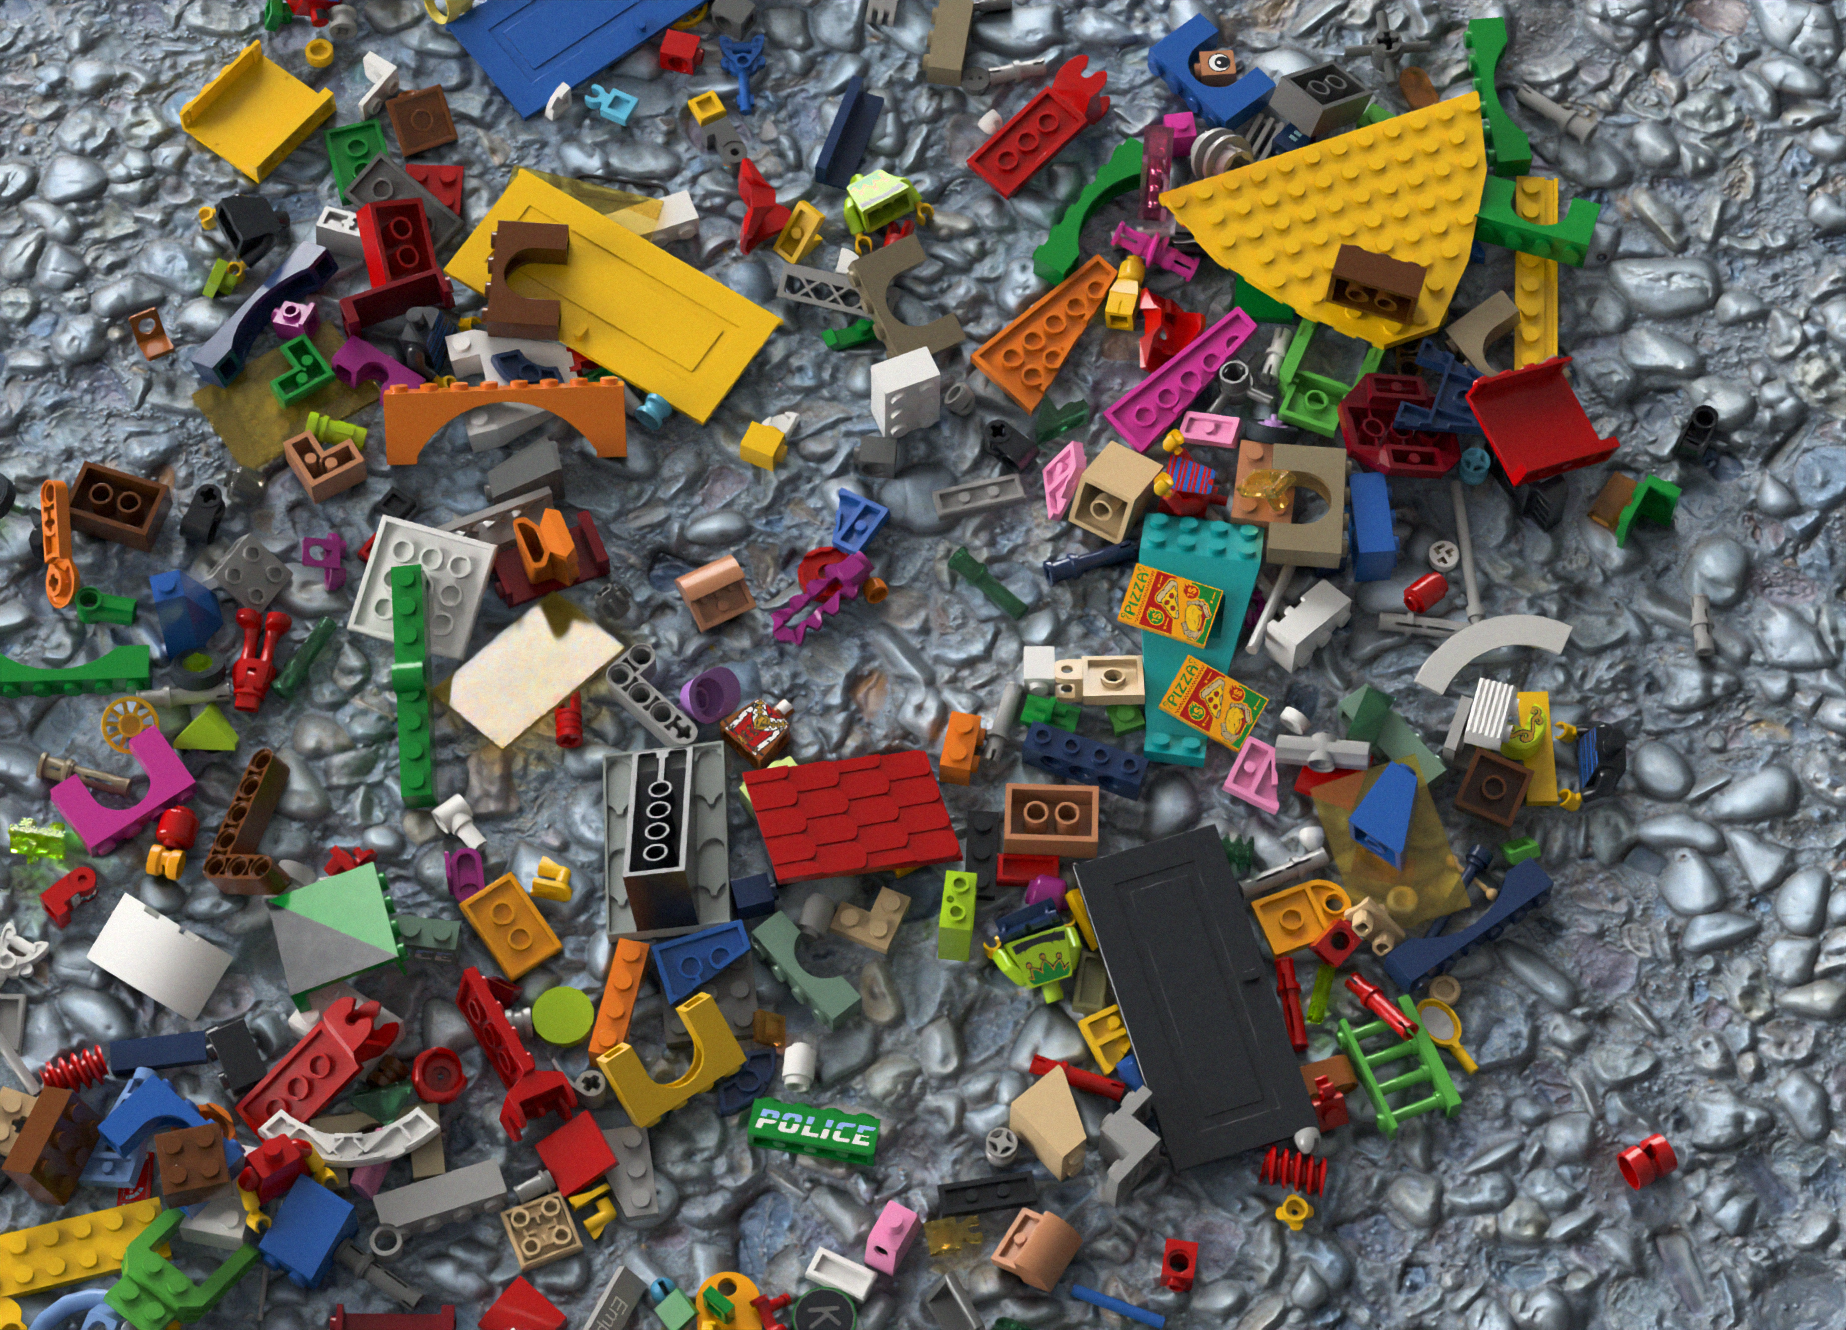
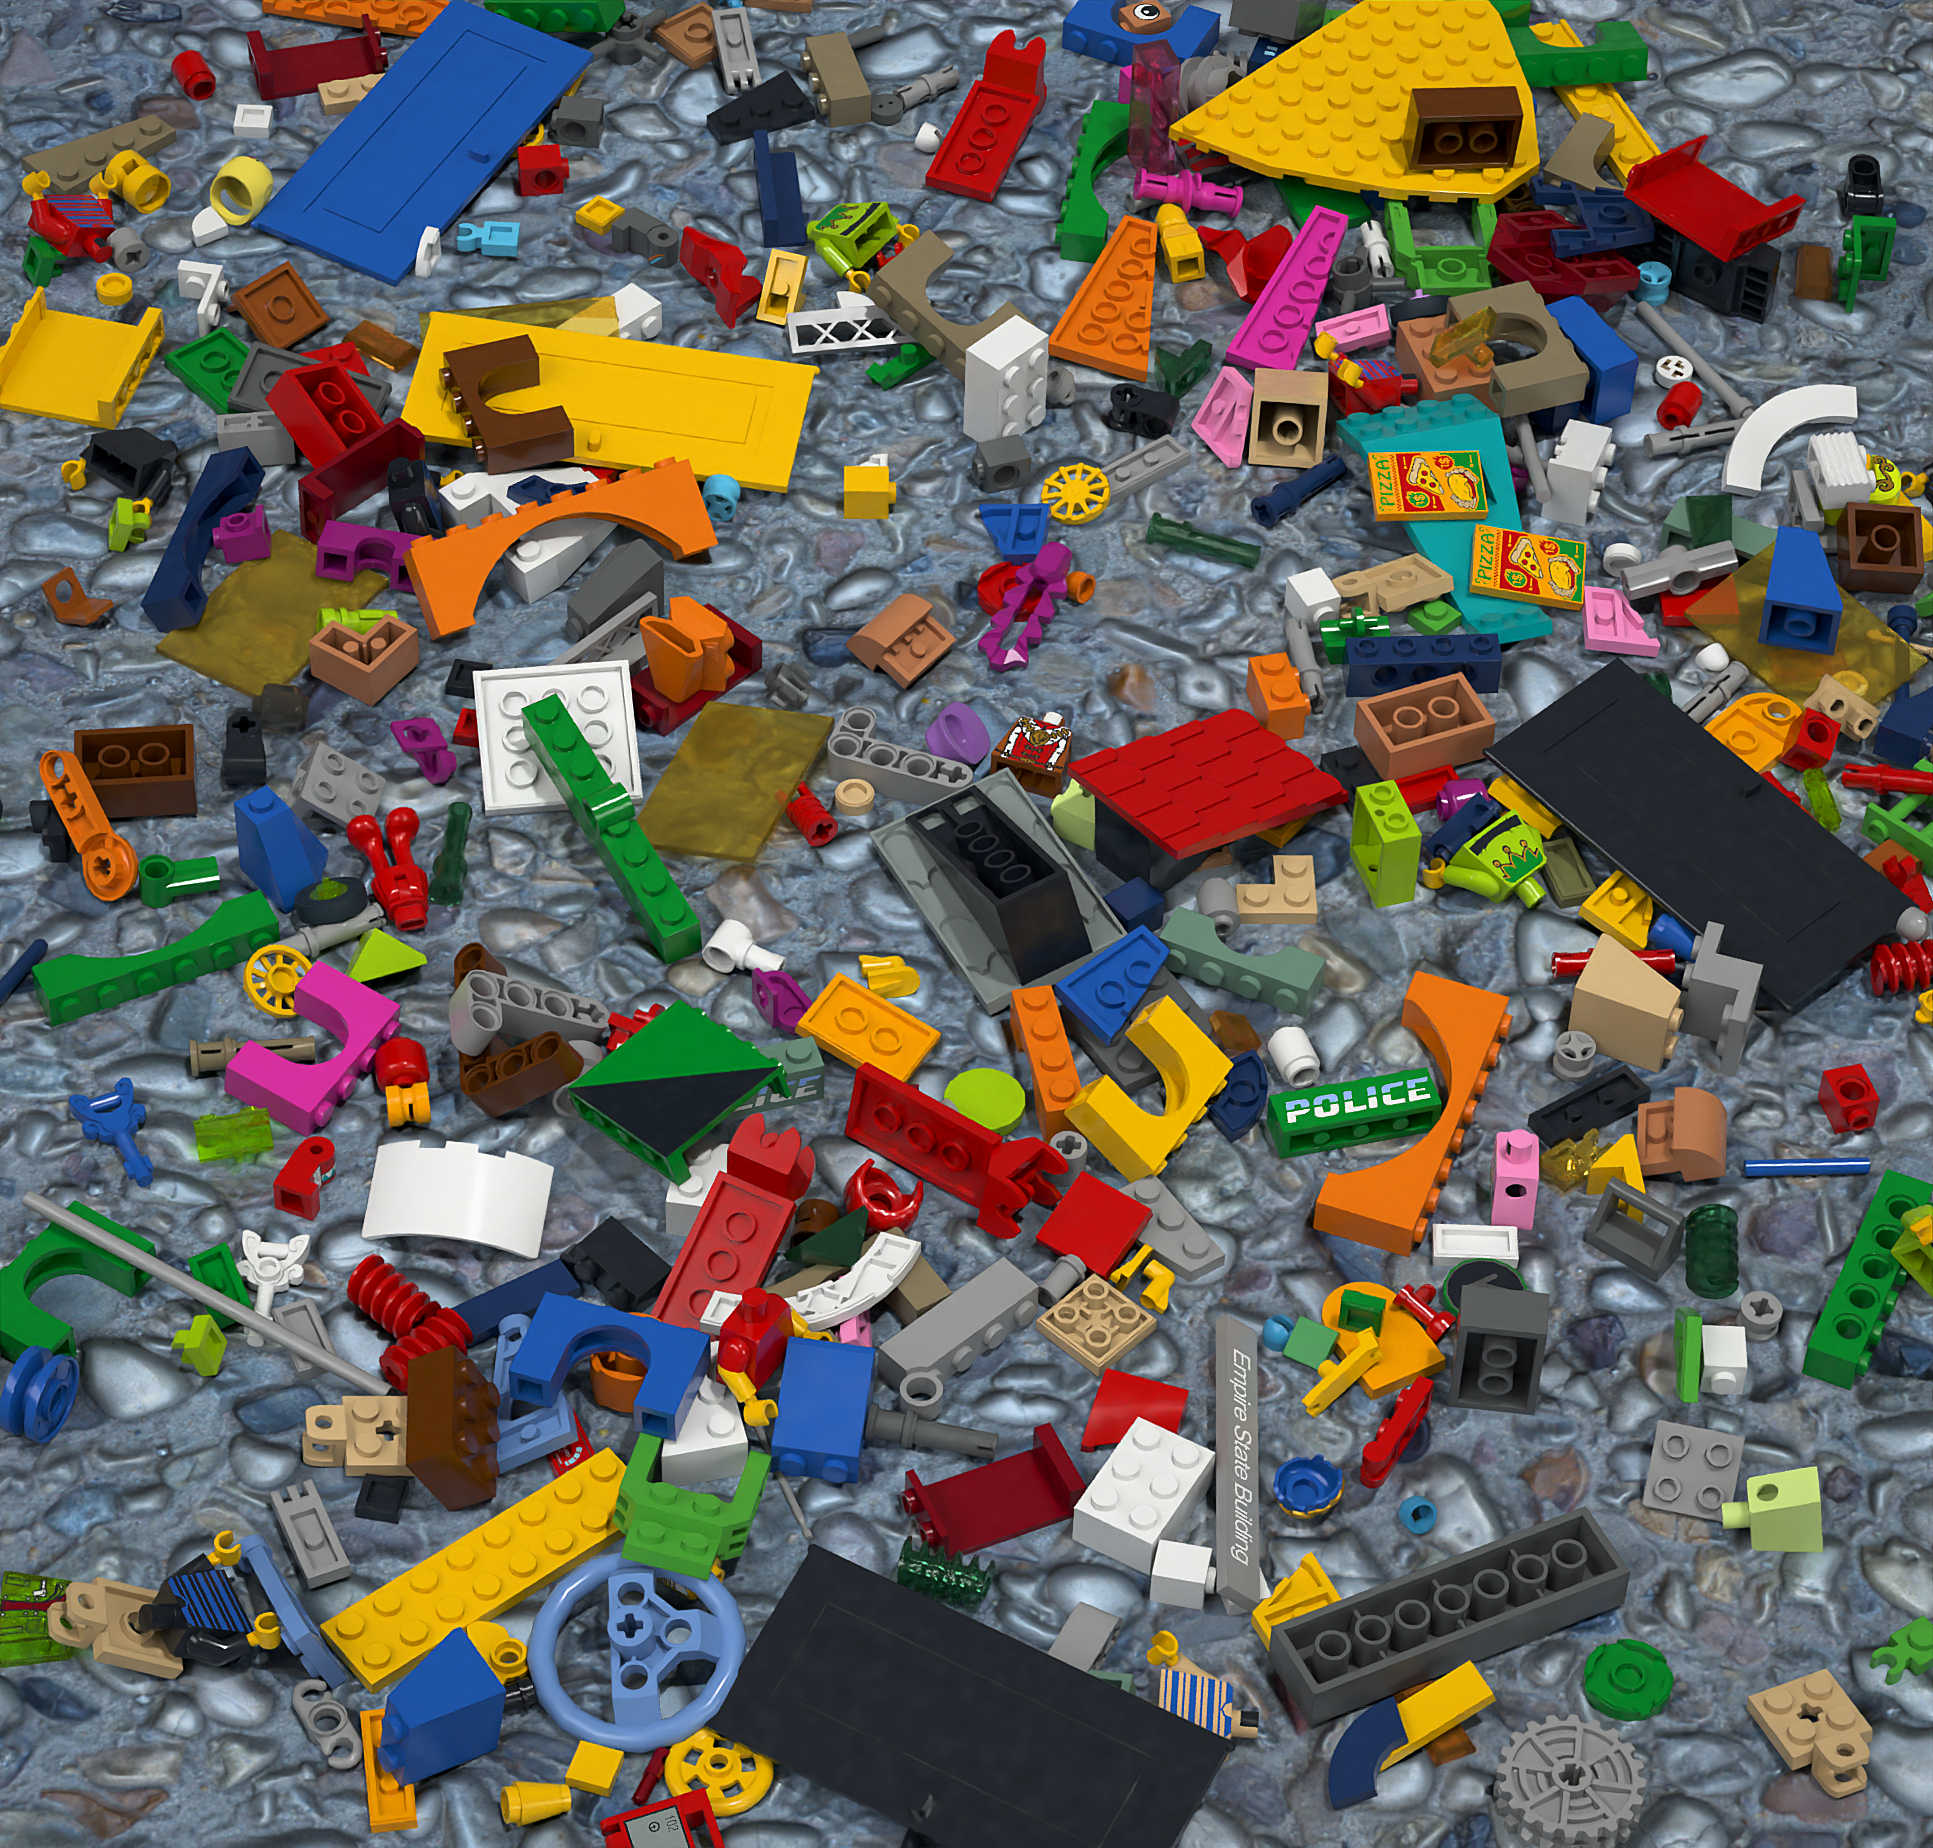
camera: 25 degrees left, 15 degrees down
reddish brown brick [154,1122,234,1209] -> none
green brick [269,333,336,409] -> none
blue piece [719,34,766,116] -> none
none -> white tile [192,206,229,247]
none -> clear orange tile [342,319,420,373]
none -> red piece [347,1254,441,1340]
none -> light grey beam [448,969,610,1056]
none -> black wing [707,70,815,147]
none -> tan tile [835,779,874,816]
none -> yellow wheel [1041,463,1111,525]
none -> orange arch [1313,970,1513,1257]
none -> yellow slope [1586,1134,1646,1224]

